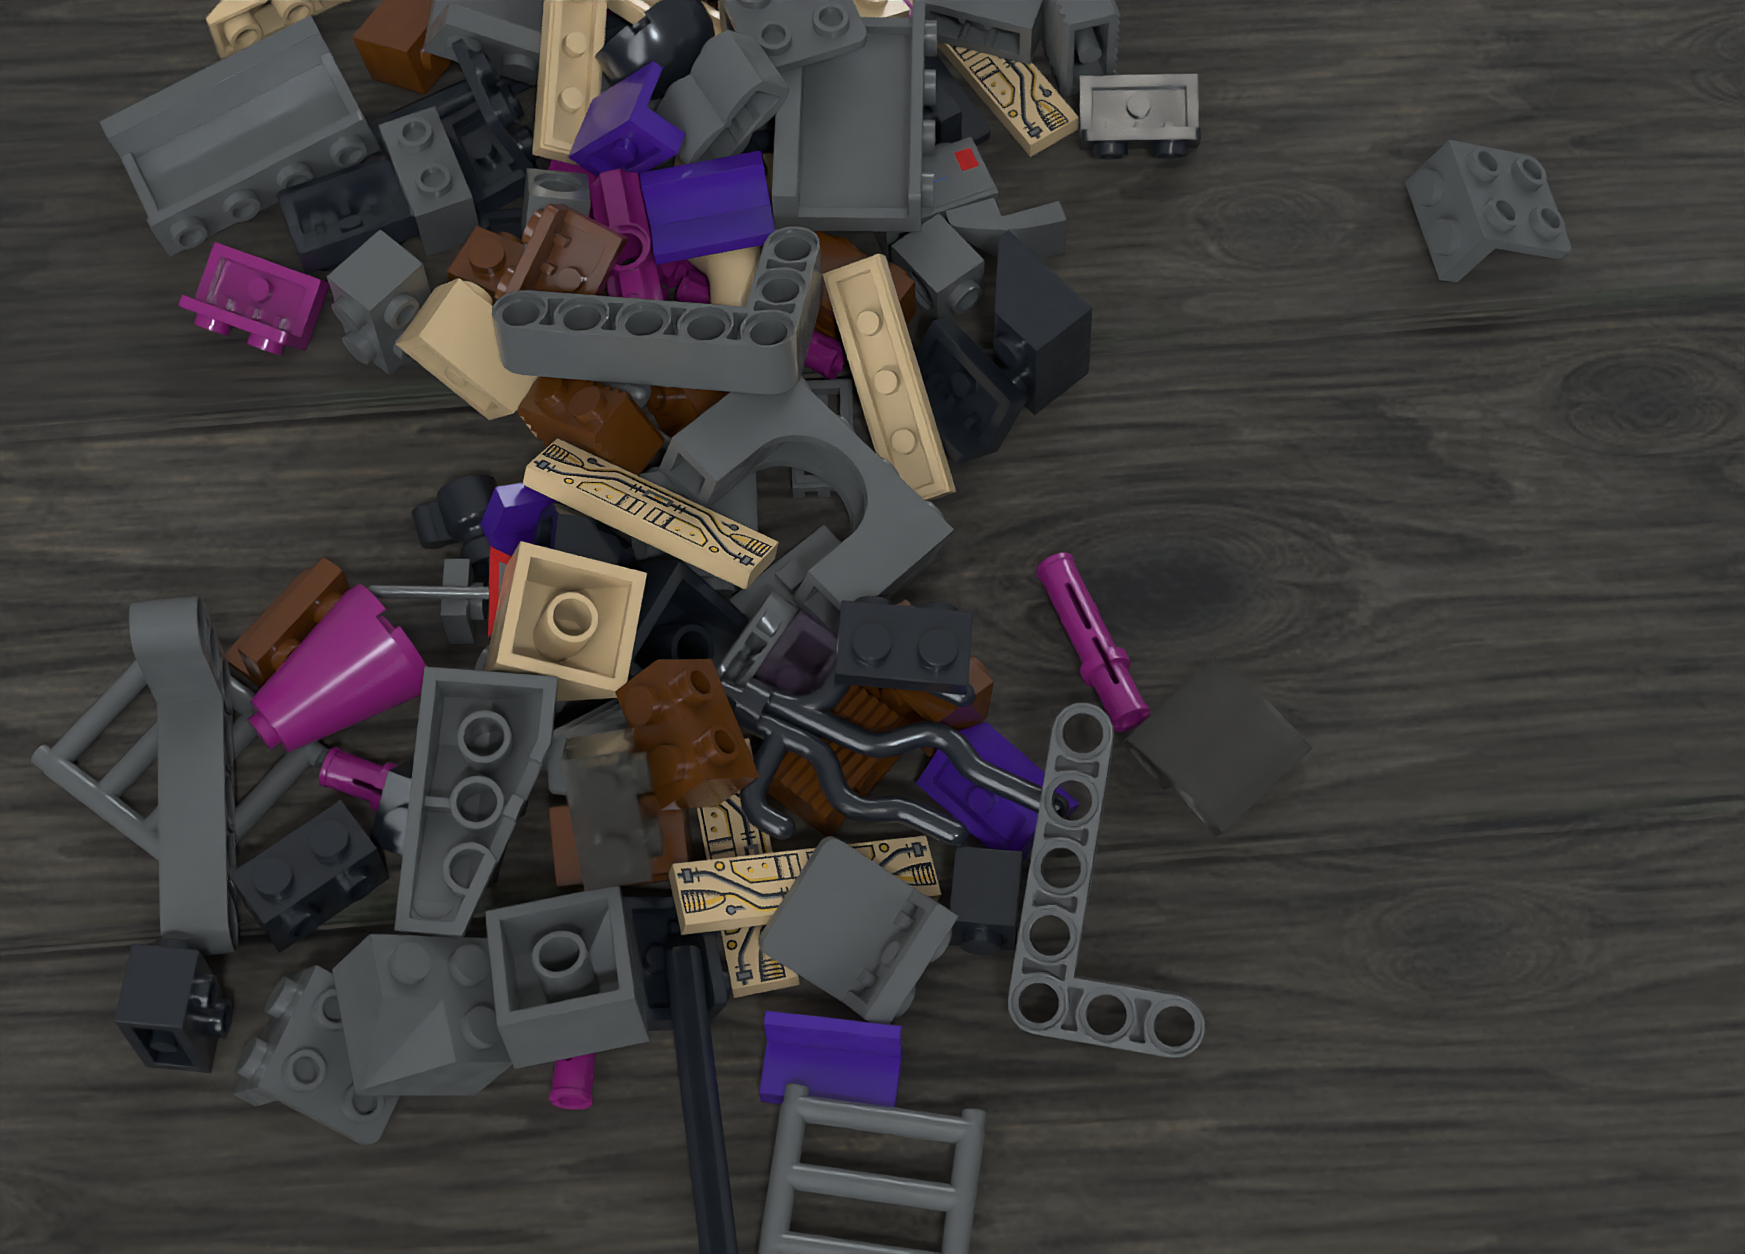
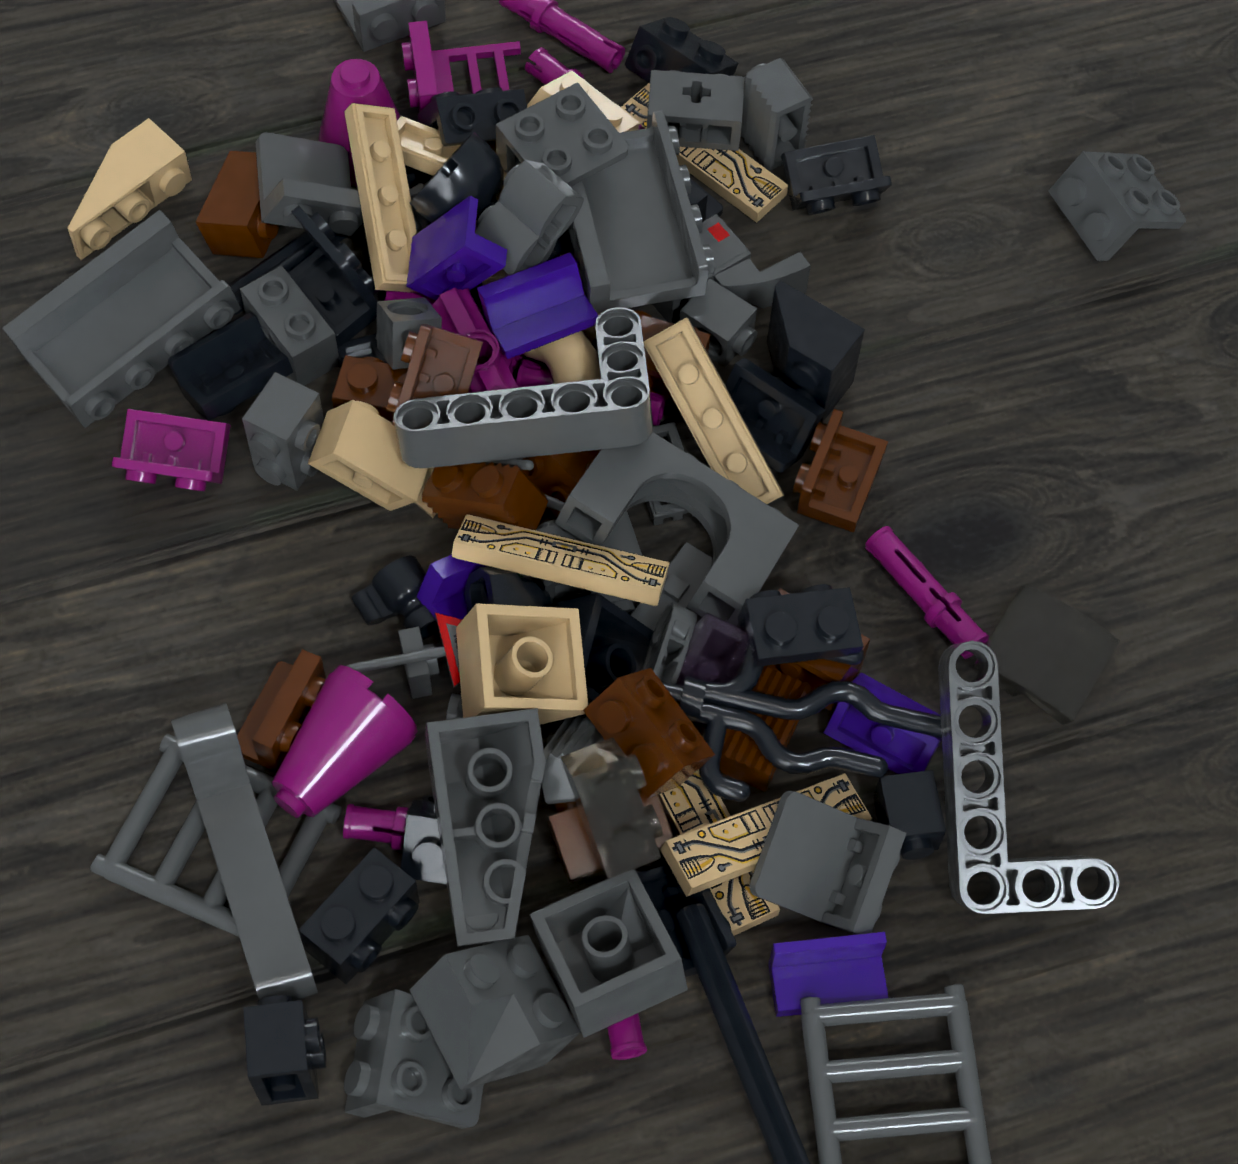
camera: 20 degrees left, 0 degrees up
none -> reddish brown bracket [793,408,888,533]

